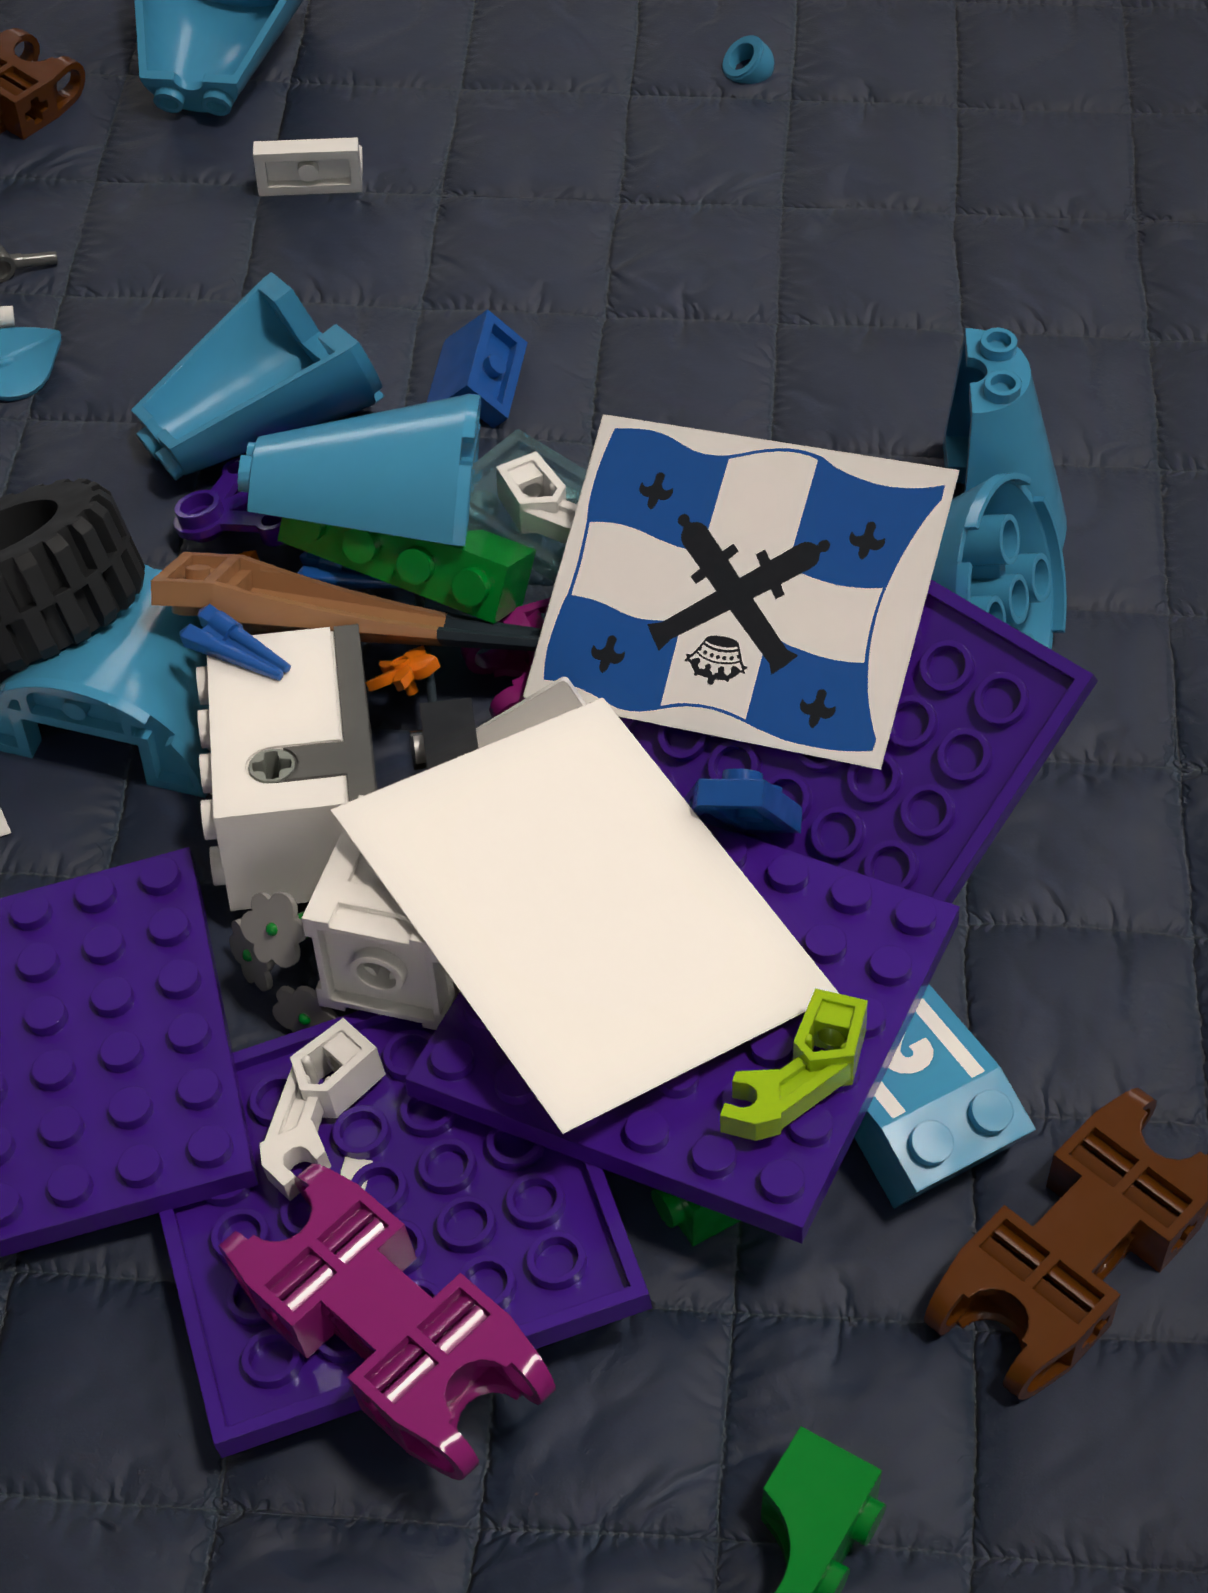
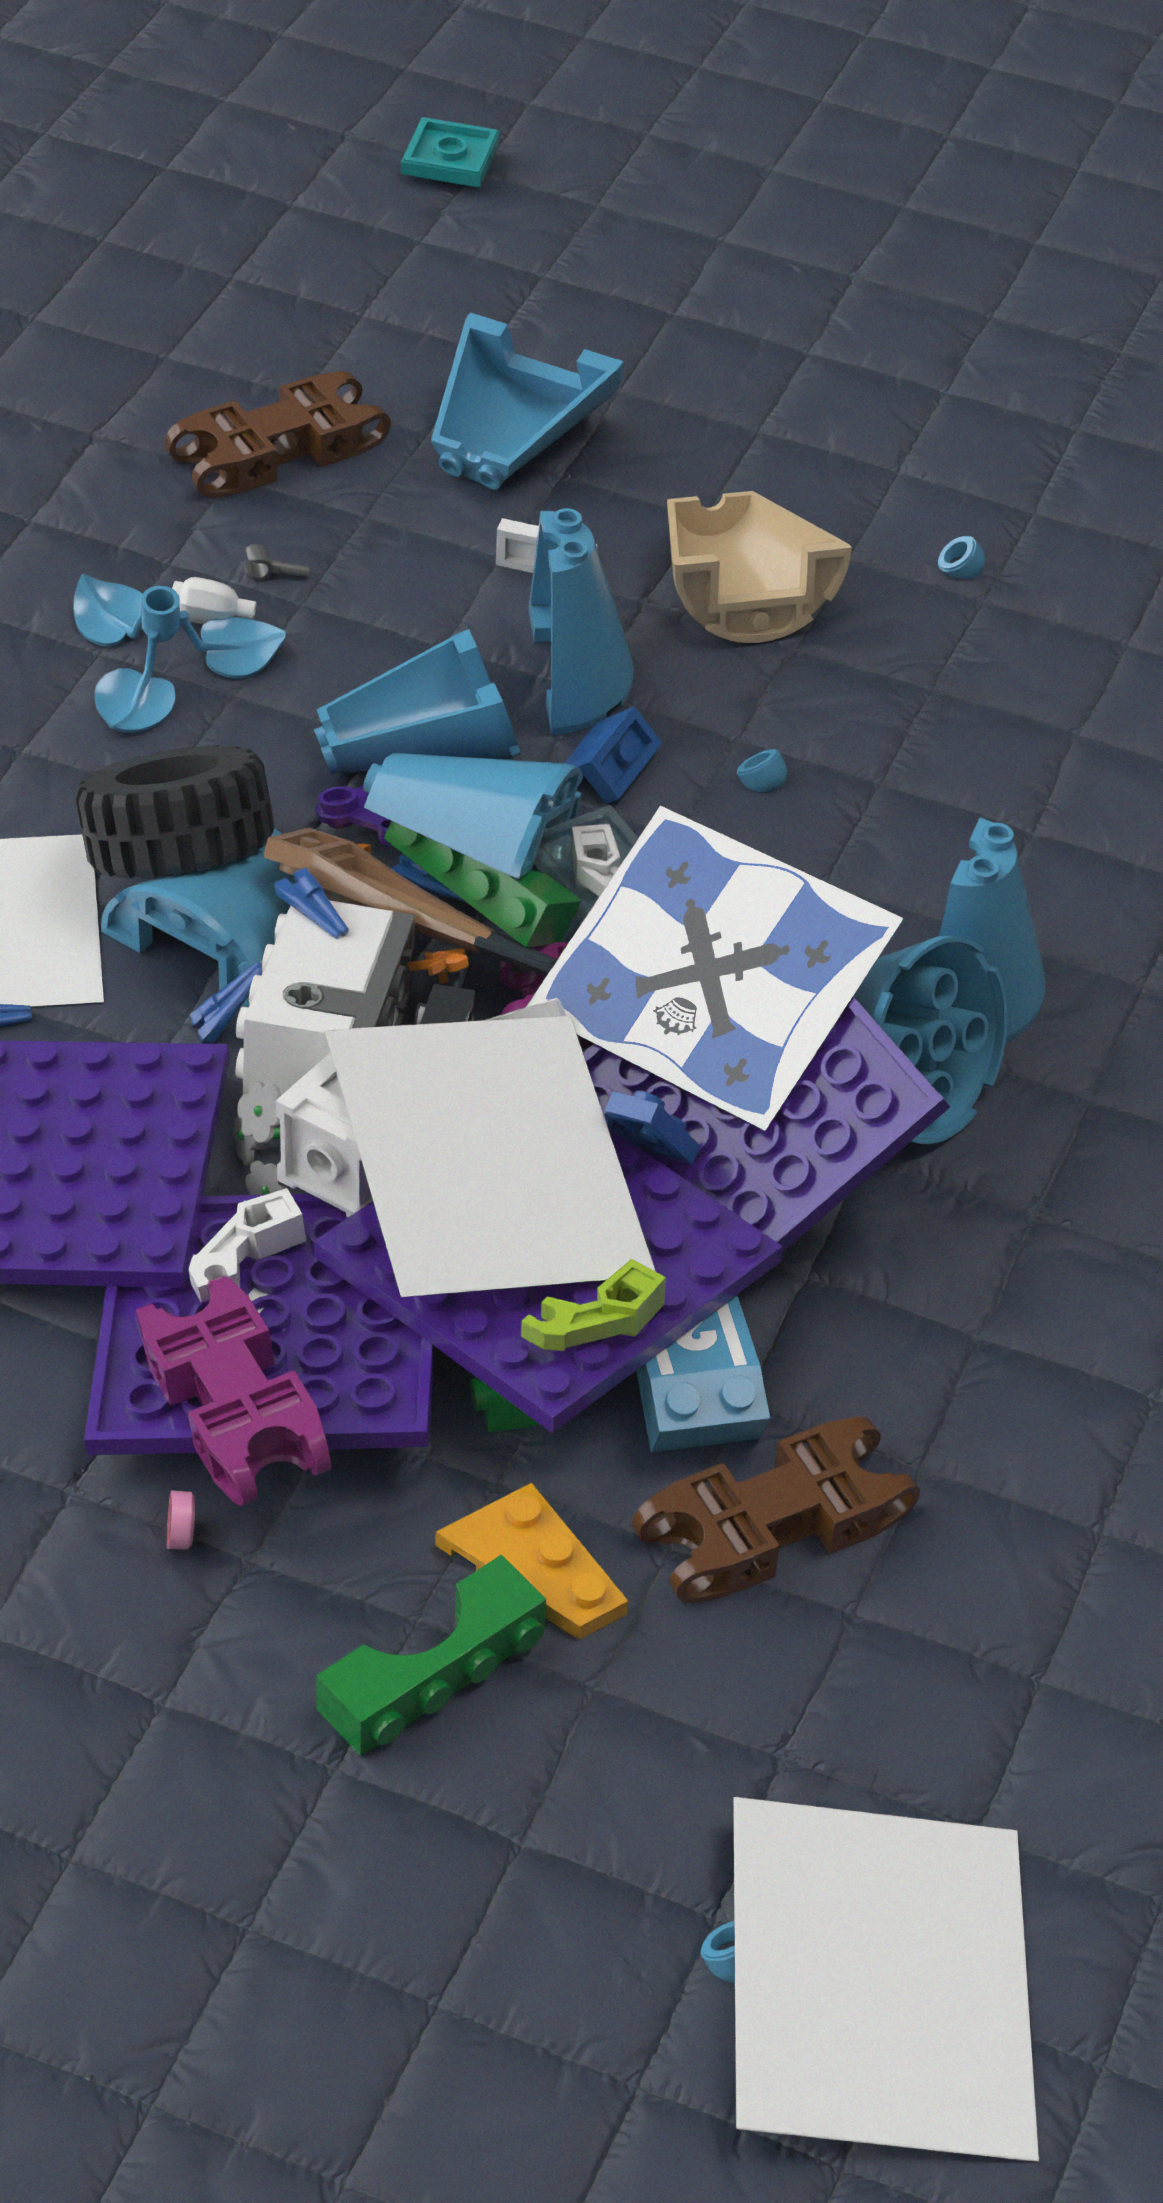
camera: 15 degrees right, 5 degrees down
none -> bright pink tile [167,1491,195,1550]
none -> blue piece [190,961,262,1044]
none -> light orange wing [435,1483,628,1640]
none -> dark azure cone [529,508,634,735]
none -> tan cone [667,491,852,643]
none -> dark azure piece [736,749,787,792]

